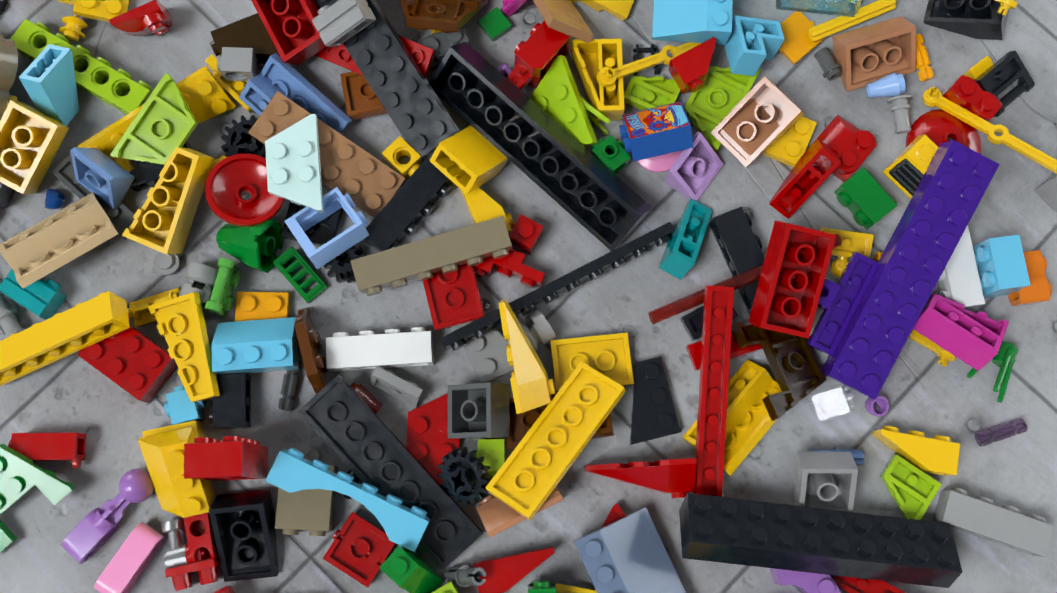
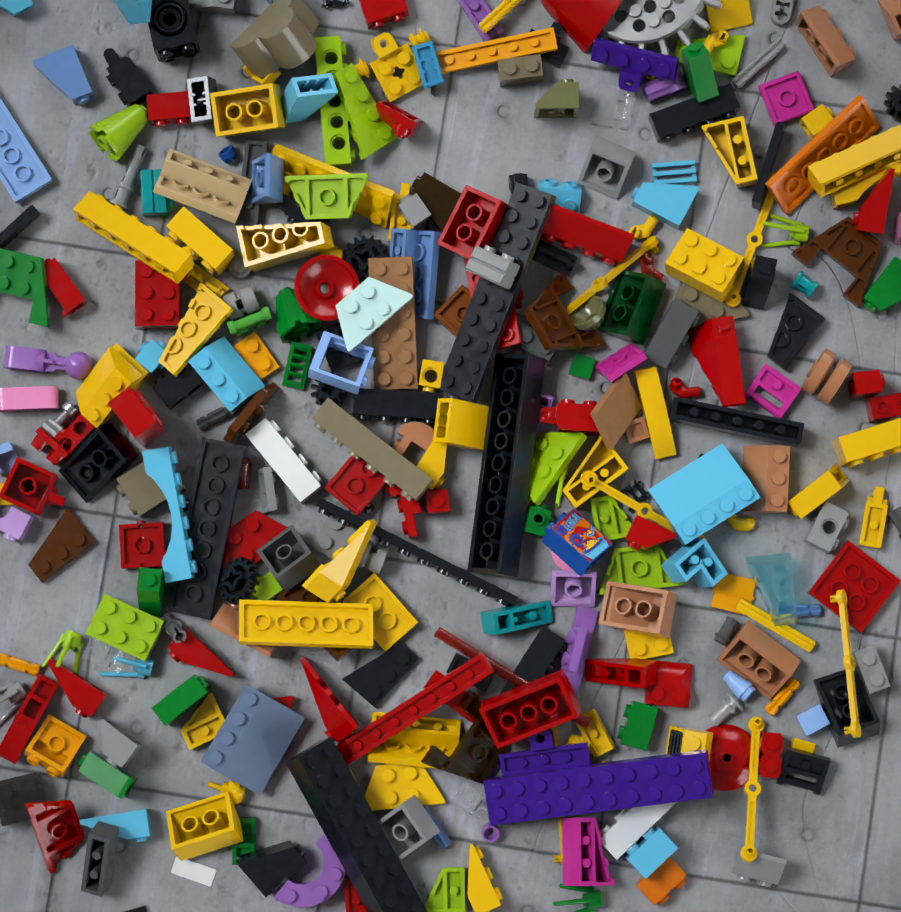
camera: 55 degrees right, 5 degrees up
none -> yellow brick [166,206,236,276]
none -> lime wing [332,63,396,160]
none -> yellow wing [364,764,445,811]
none -> nougat brick [392,421,434,456]
none -> medium lavender bracket [561,606,598,696]
none -> nougat plate [625,417,650,444]
none -> light blue panel [796,704,830,736]

